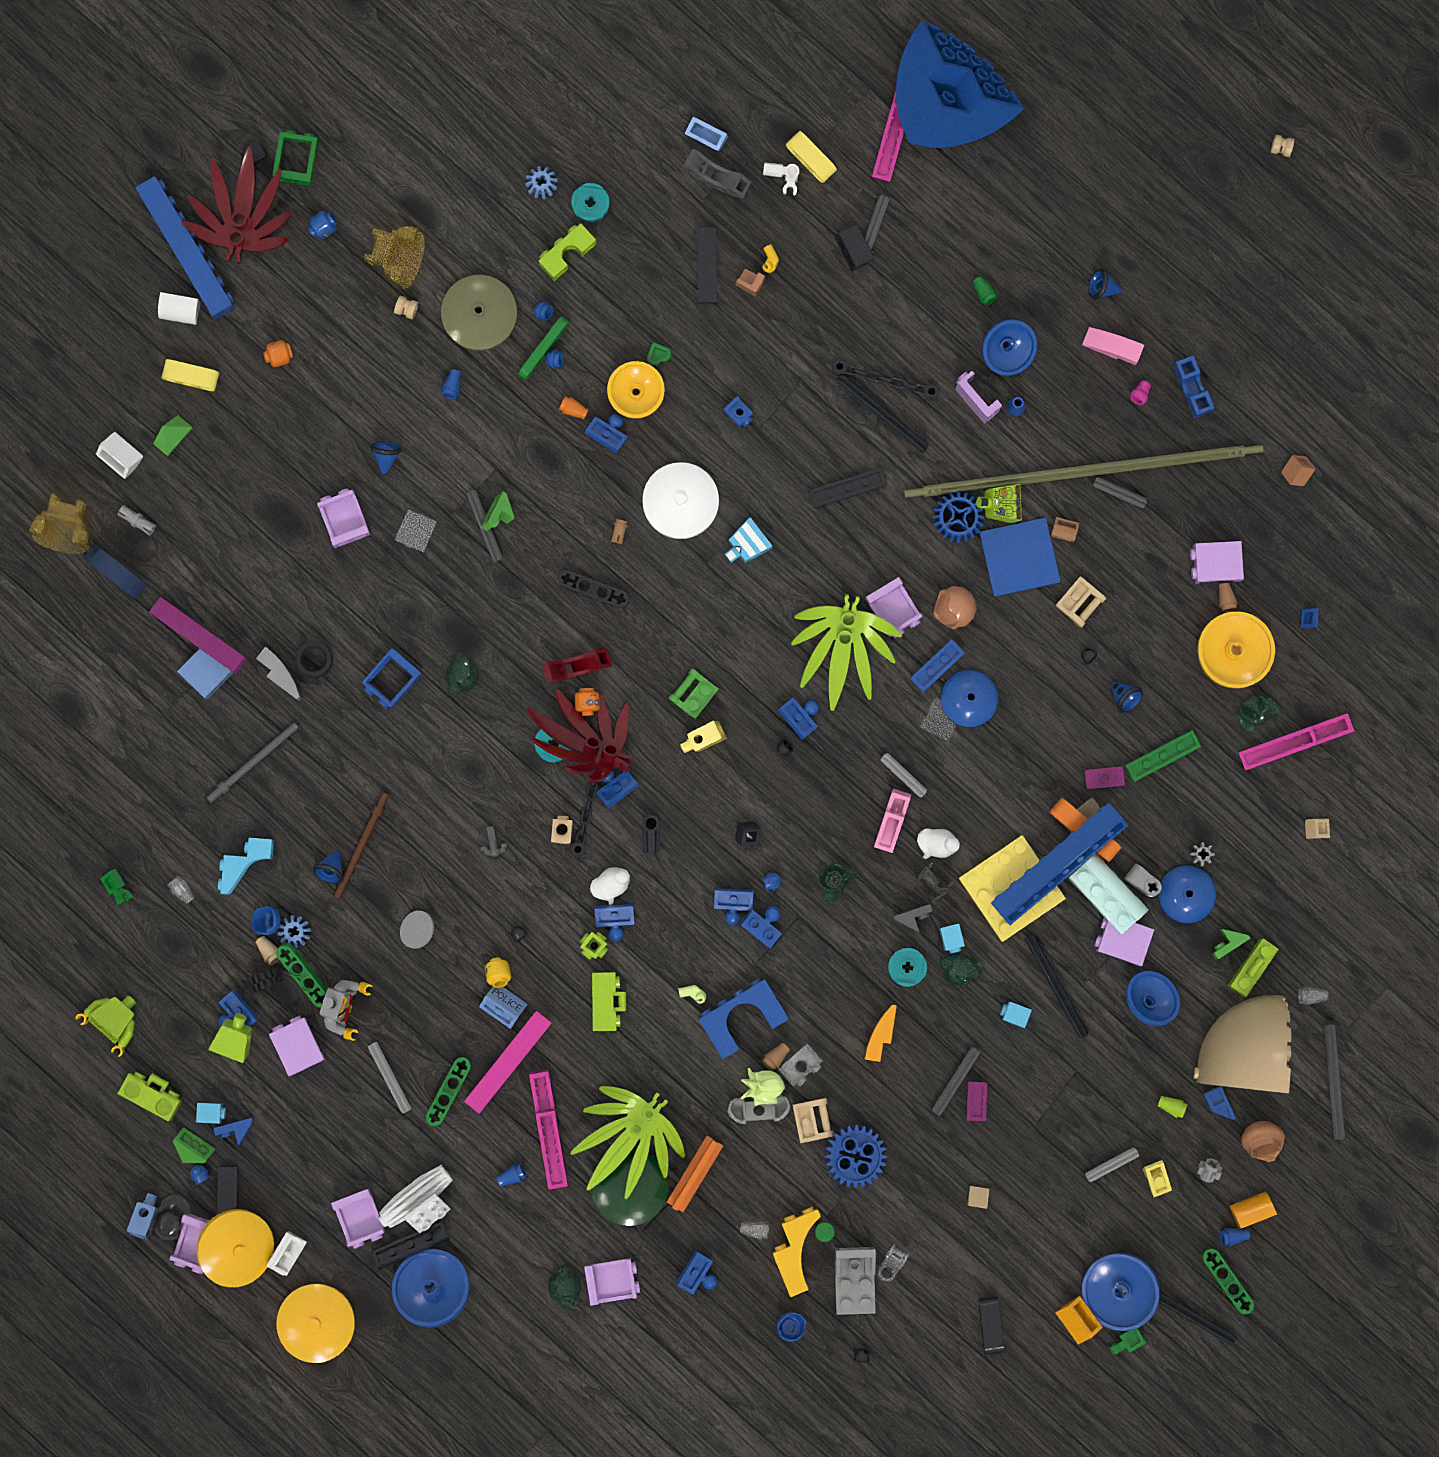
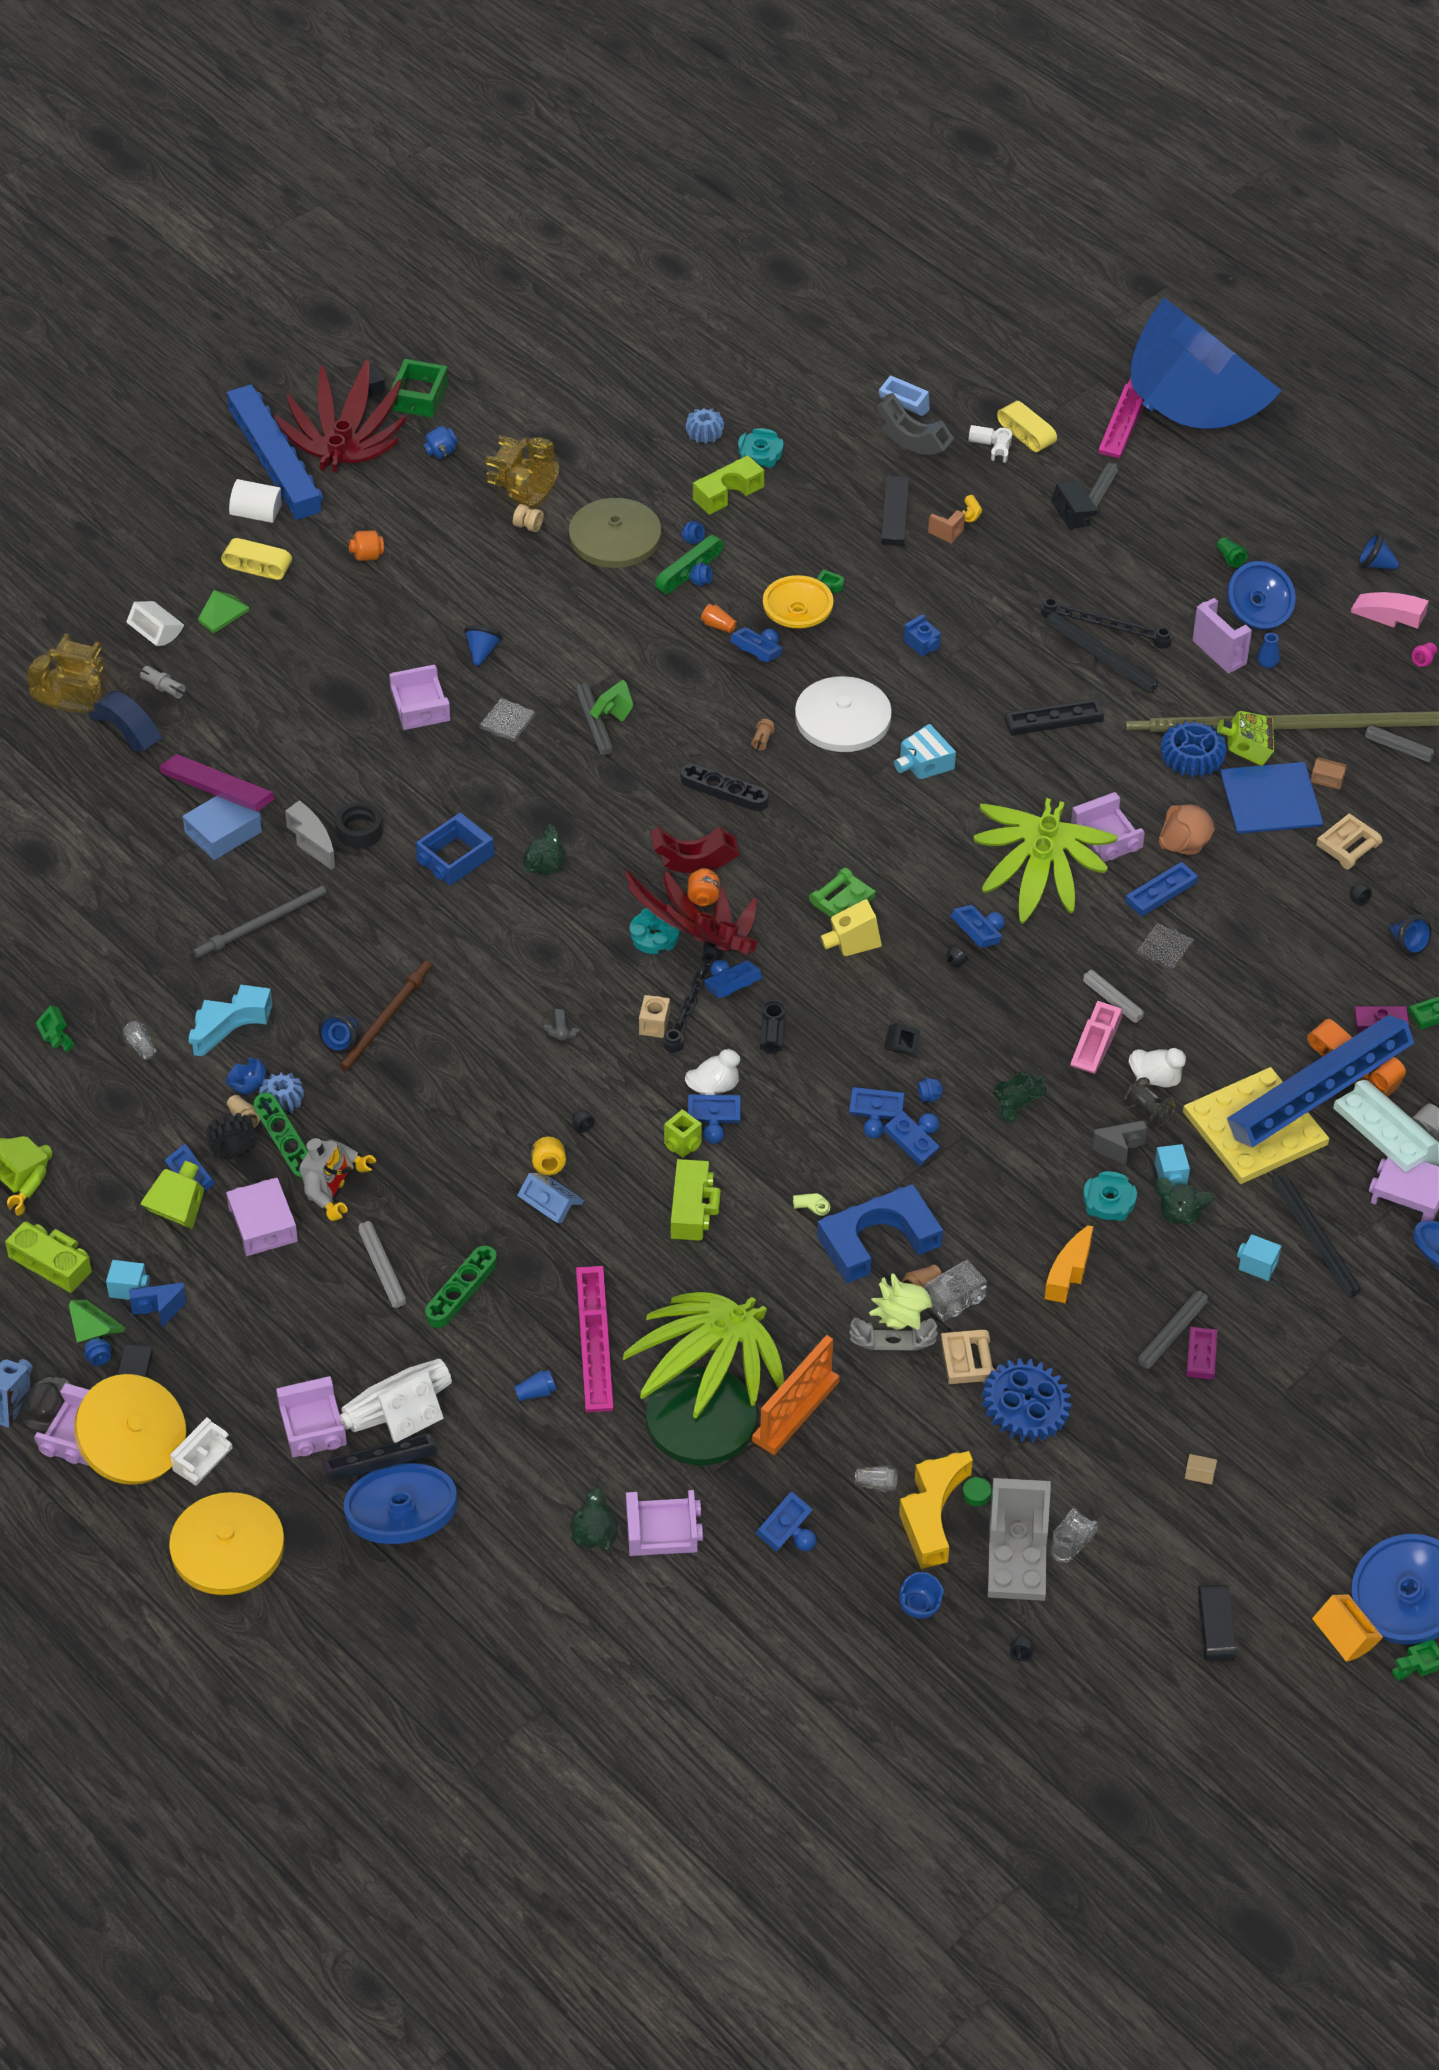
camera: 10 degrees right, 35 degrees down
light grey piece [400,911,434,949] -> none
blue cone [441,369,461,399] -> none
dark pink slope [464,1011,552,1113] -> none
blue dish [941,670,998,727] -> none
light grey axle [1085,1147,1139,1182] -> none

